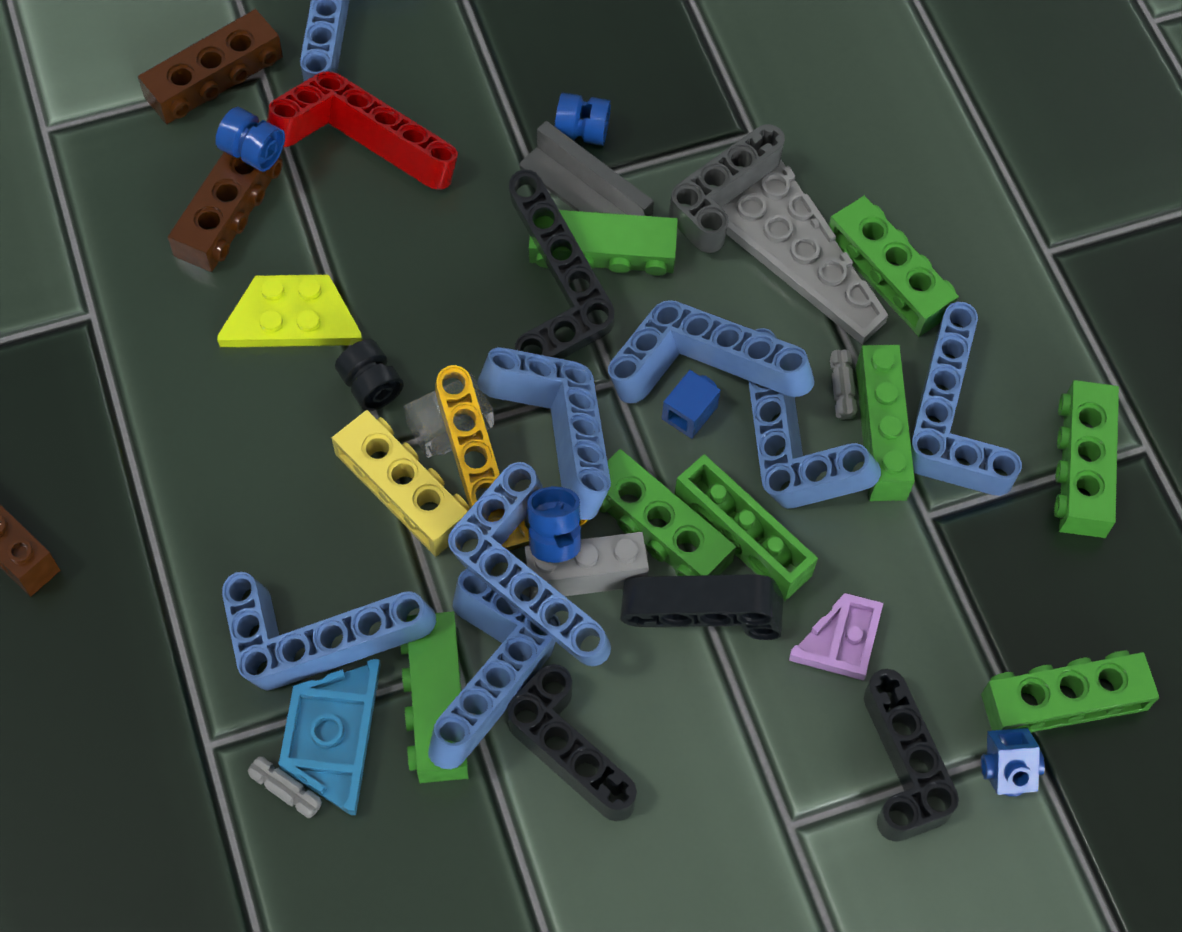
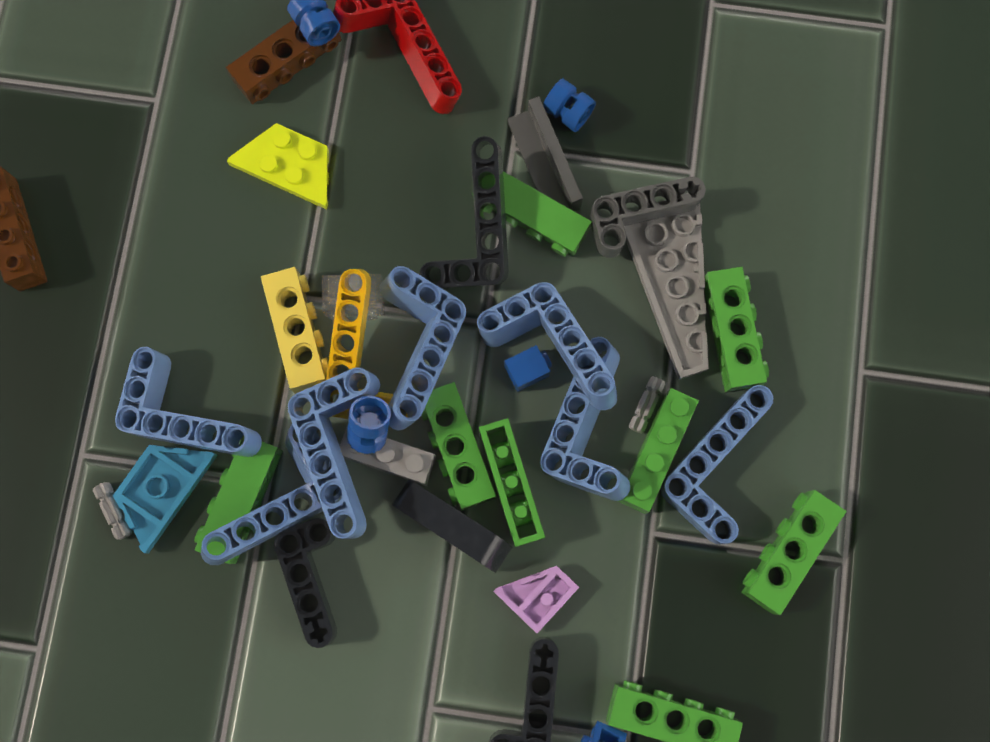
camera: 30 degrees right, 15 degrees up
black wheel [335,340,404,411] -> none

